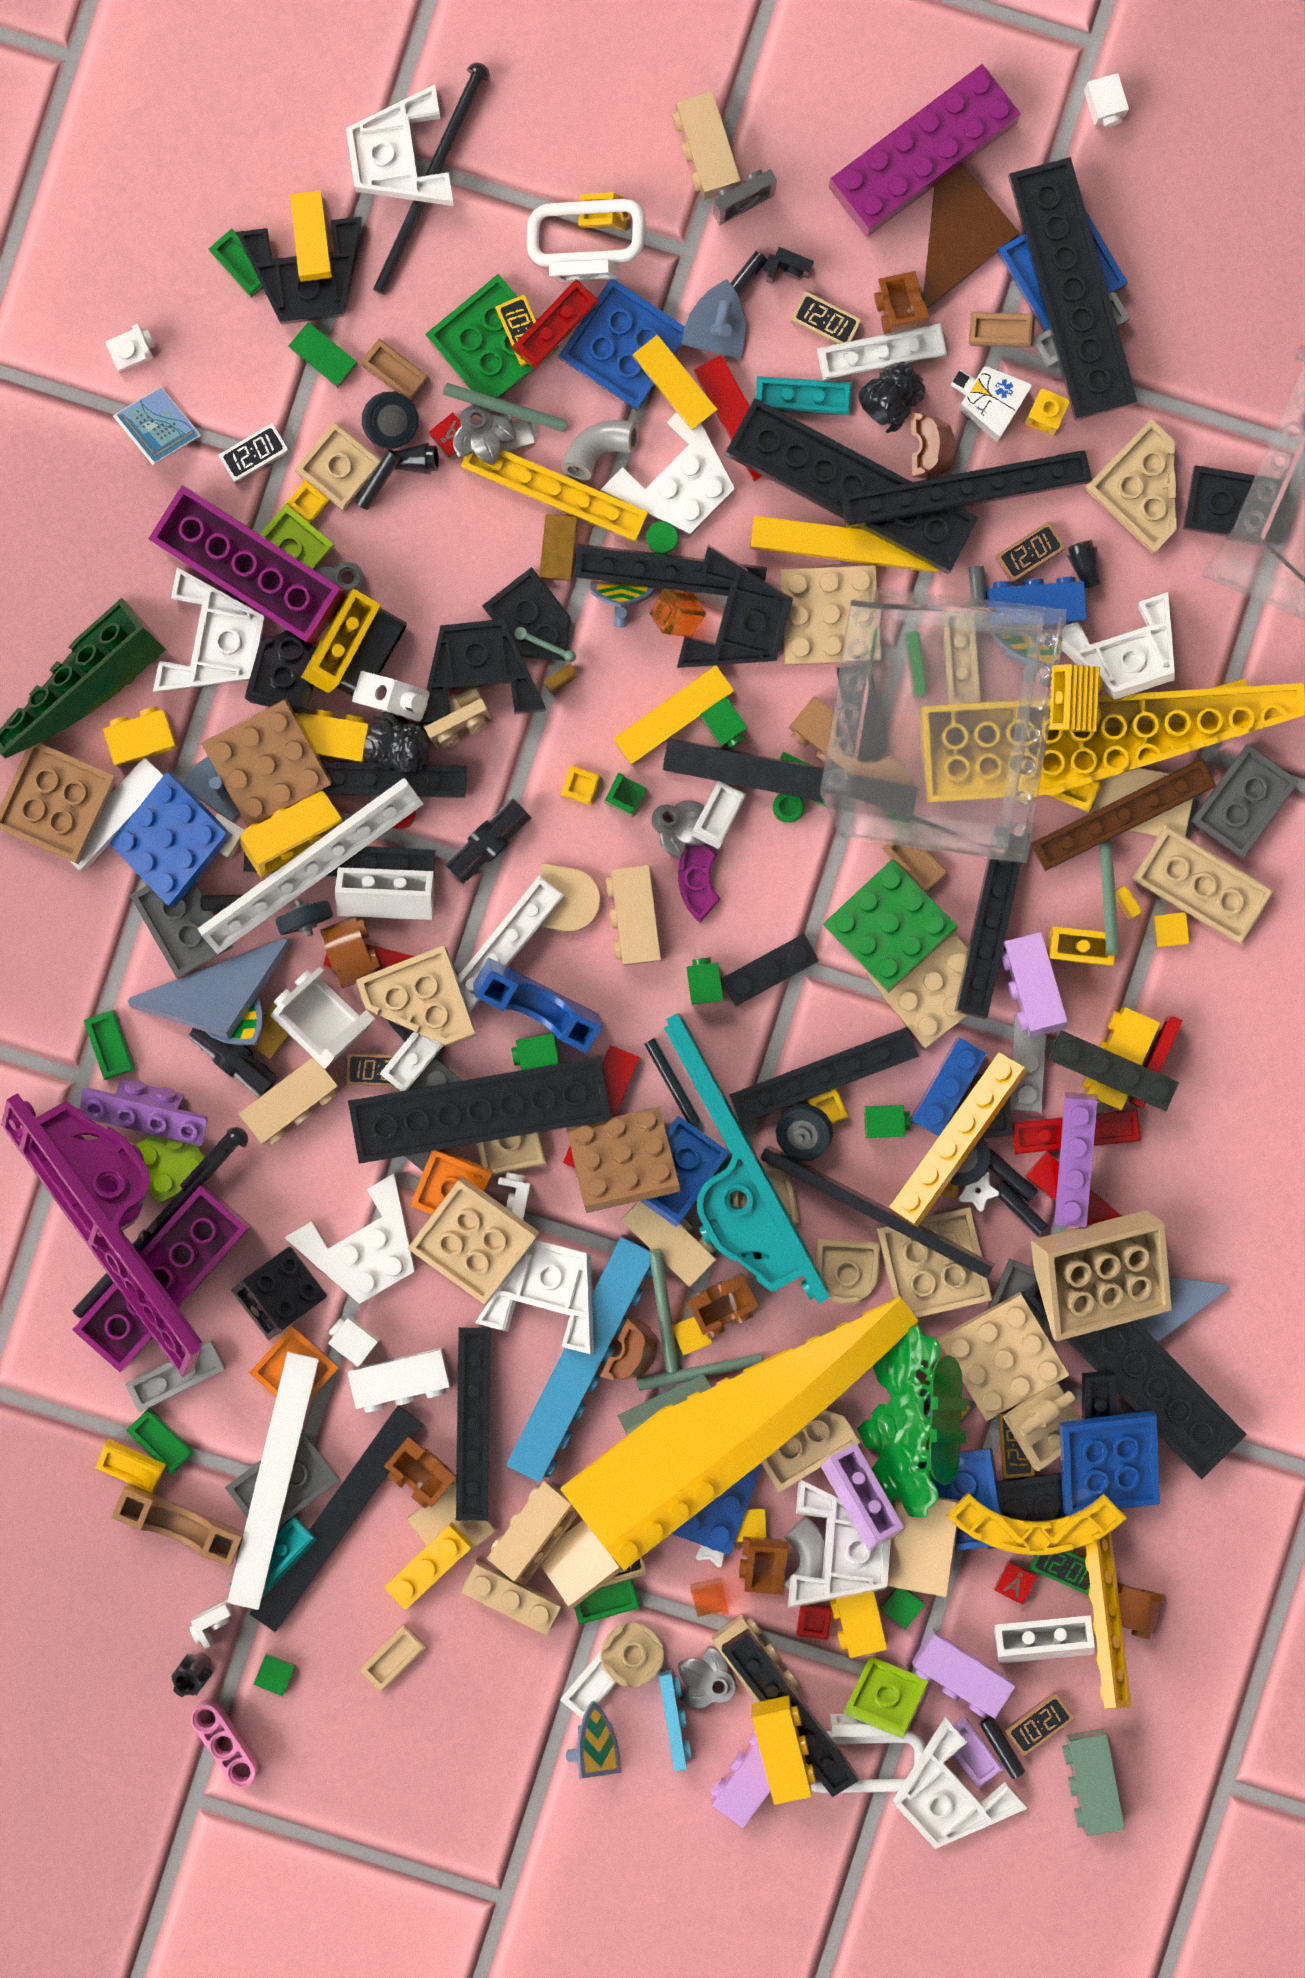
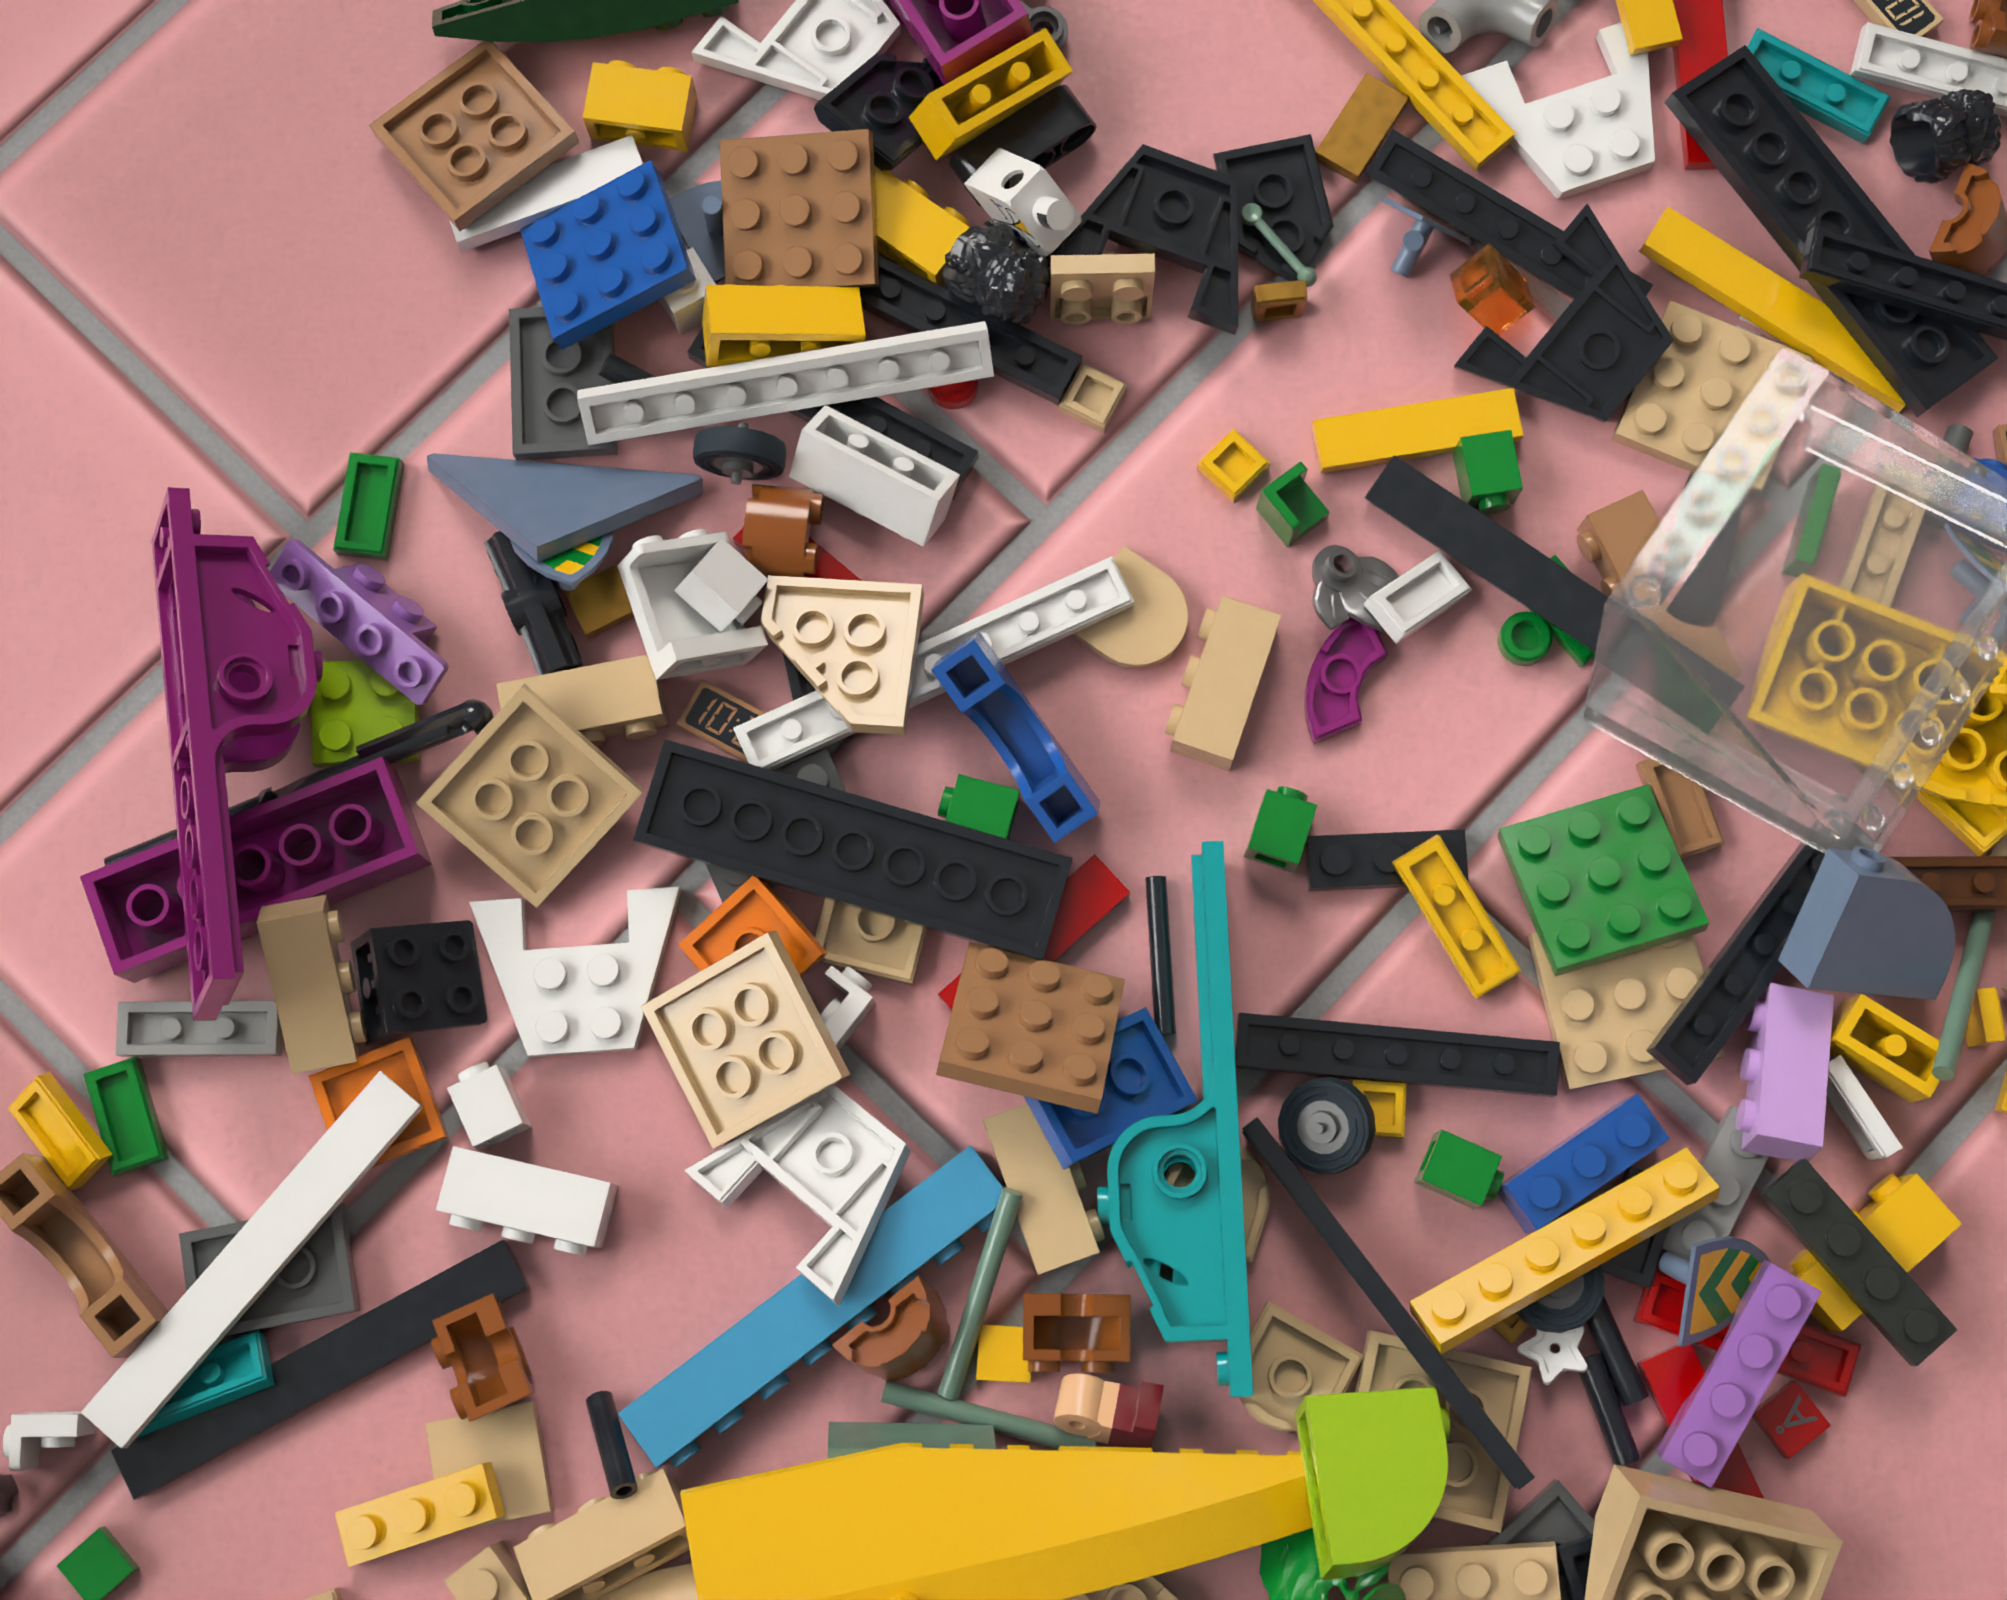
camera: 25 degrees right, 10 degrees down
black piece [445,798,532,884] -> none
black plate [455,1327,491,1521] -> none
green tile [646,521,678,554] -> none
red tile [1129,1016,1183,1108] -> none
none -> tan brick [256,895,367,1074]
none -> tan plate [416,683,644,908]
none -> black piece [586,1391,638,1499]
none -> white brick [674,537,769,632]
none -> leg [1054,1373,1164,1448]
none -> tan tile [1059,363,1127,434]
none -> lime brick [1294,1387,1450,1580]
none -> yellow tile [1392,835,1522,999]
none -> shield [1658,1236,1771,1347]
none -> red tile [1752,1380,1831,1459]
none -> sand blue brick [1778,846,1955,1000]
none -> white tile [1827,1055,1903,1161]

